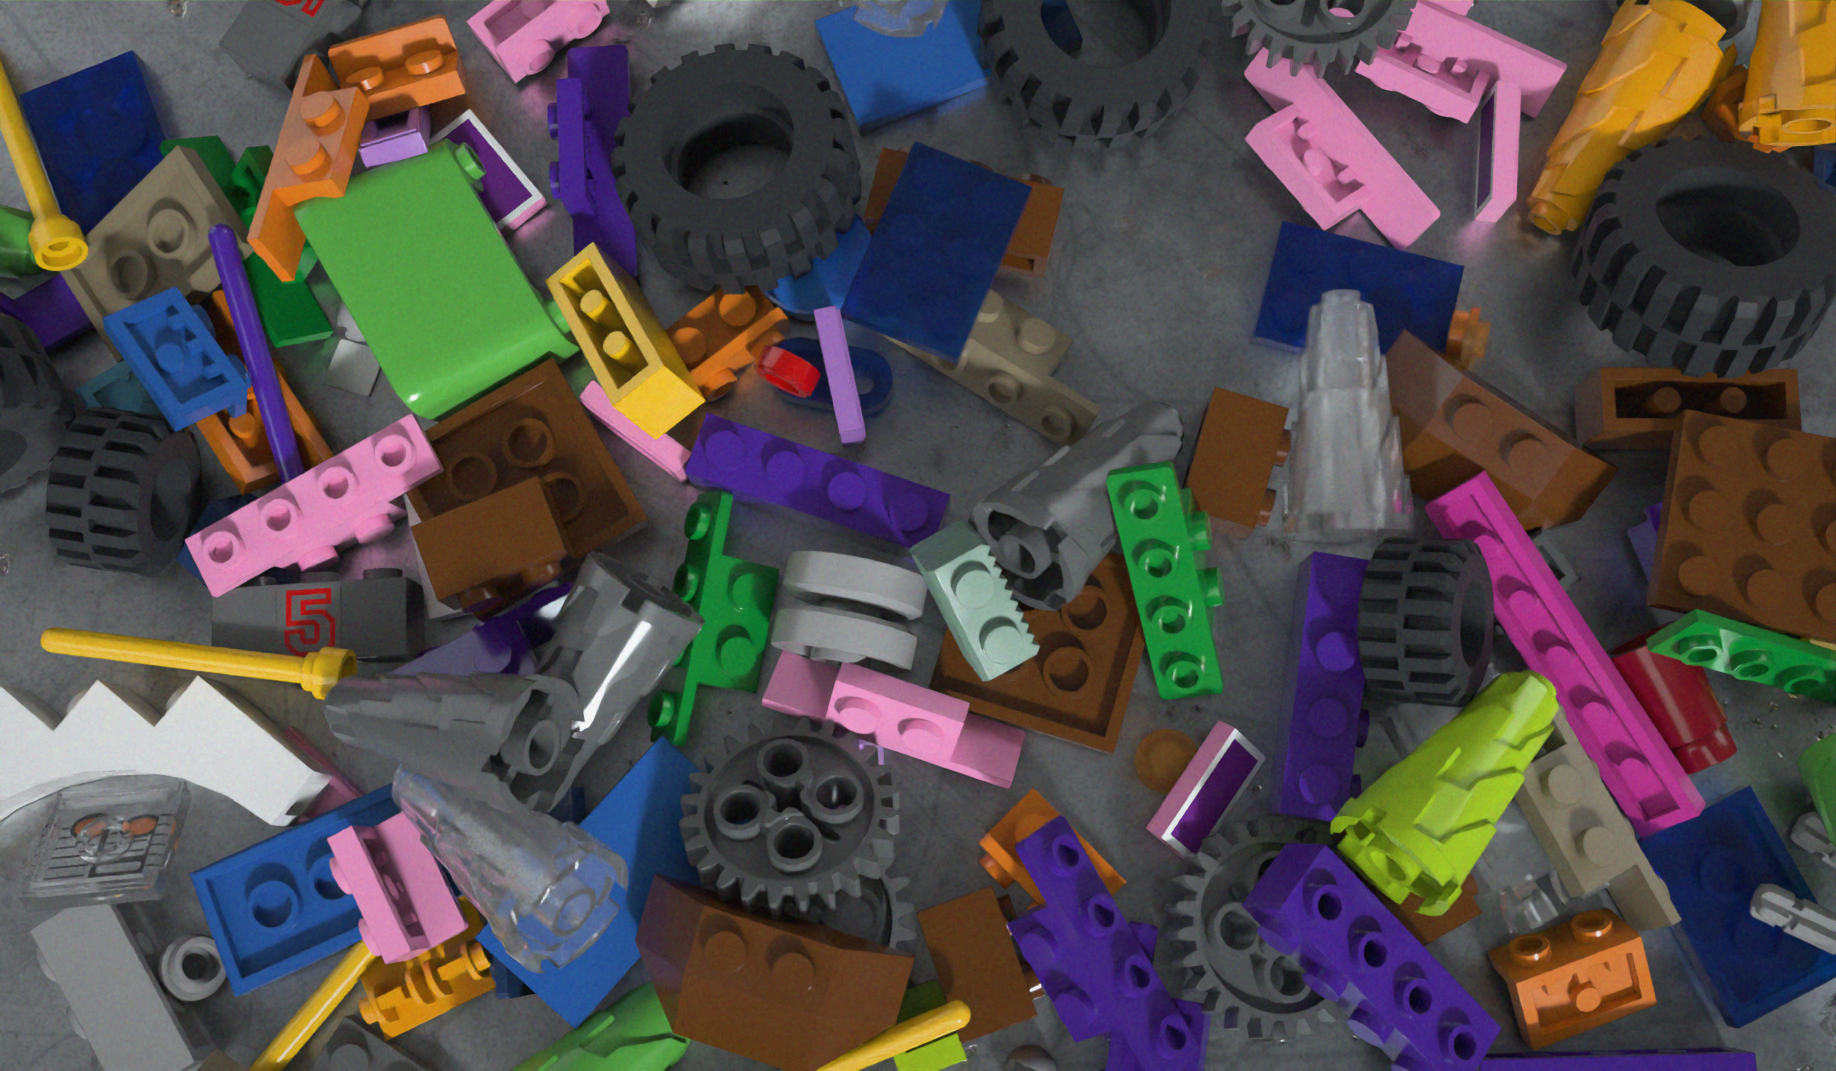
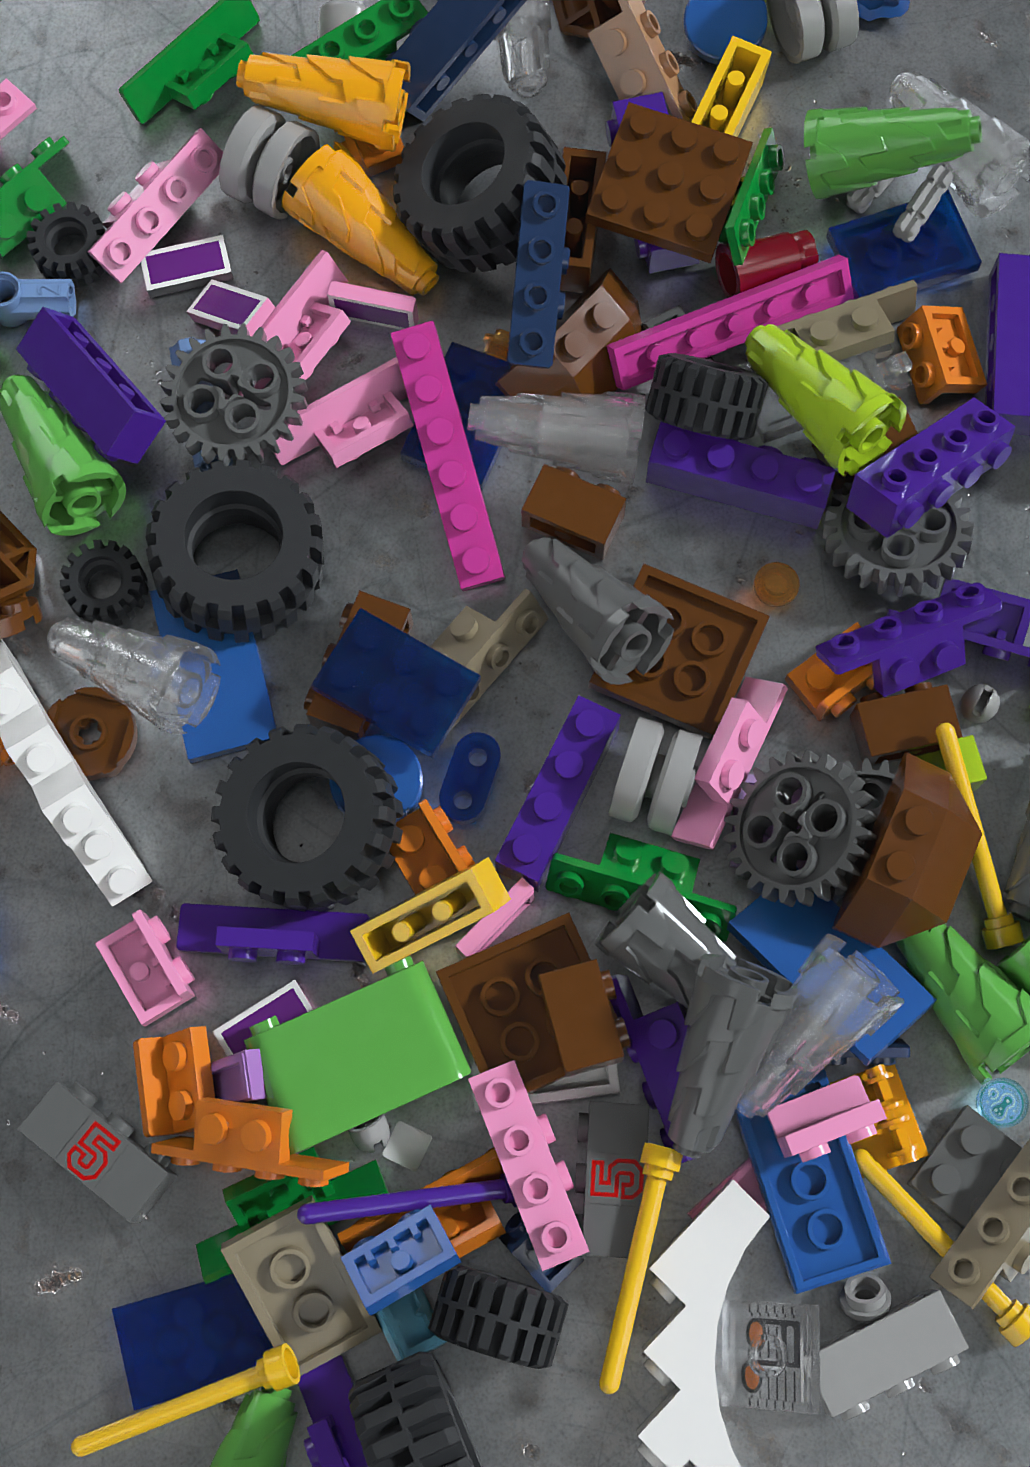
camera: 85 degrees left, 5 degrees down
red tile [754,345,821,398] -> none
medium lavender tile [813,305,867,448] -> none
brick [909,520,1040,681] -> none
green bracket [1106,461,1225,700] -> none
tile [1146,720,1266,859] -> none
none -> dark pink plate [390,320,506,591]
none -> dark blue bracket [507,180,570,369]

